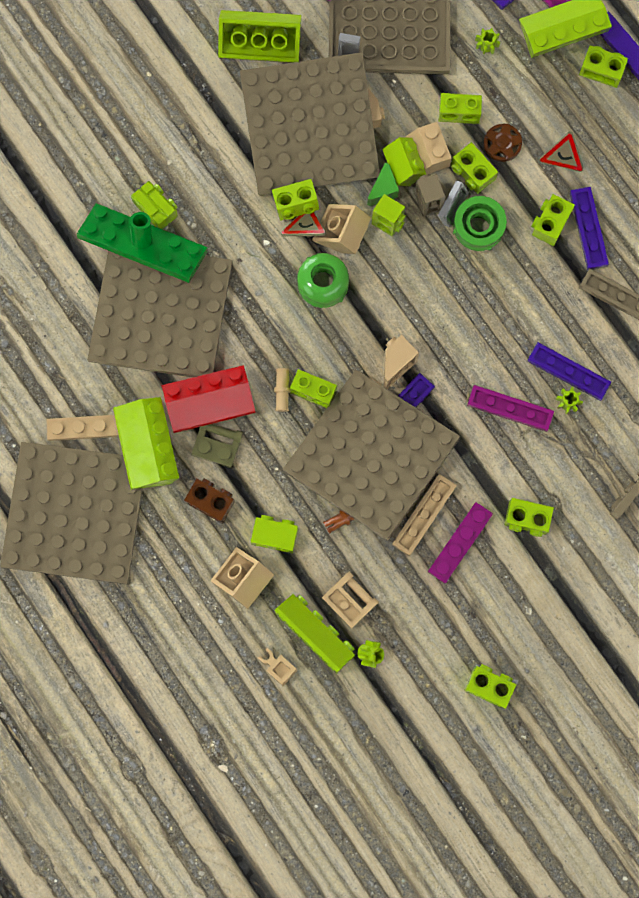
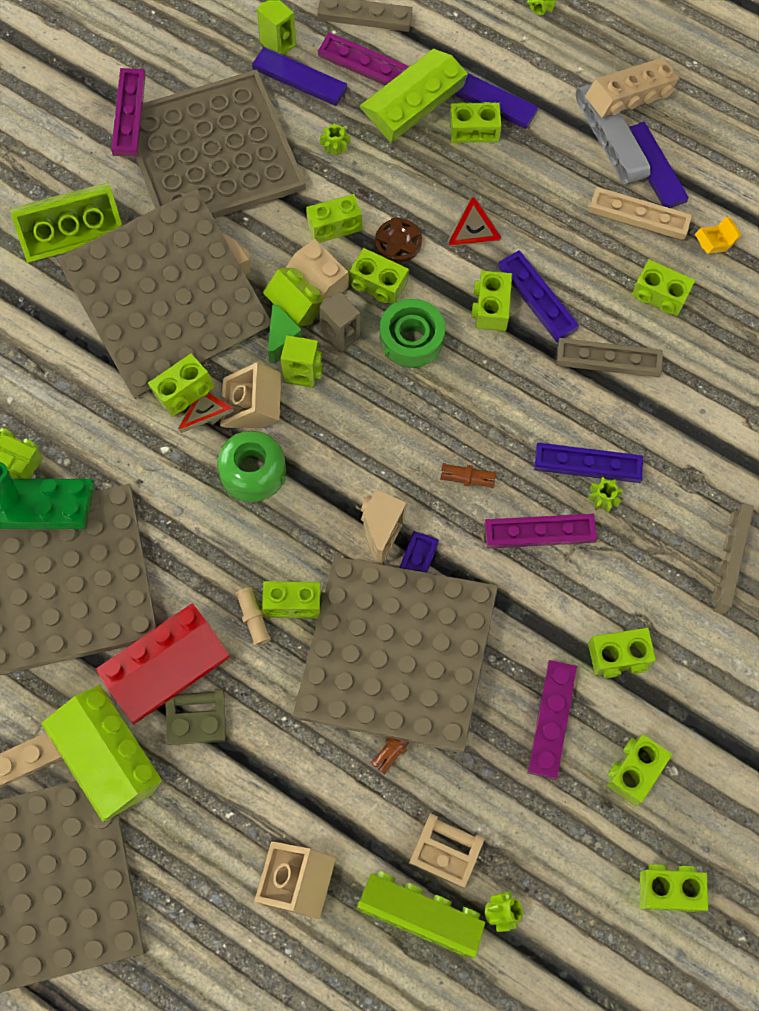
camera: 25 degrees left, 10 degrees down
reddish brown brick [184,478,235,524] -> none
lime brick [251,515,298,553] -> none
tan plate [258,648,298,686] -> none
light grey tile [338,33,360,56] -> none
tan plate [392,474,457,557] -> none
light grey tile [438,181,469,227] -> none
none -> dark orange pin [440,463,496,489]
none -> lime brick [606,734,673,807]

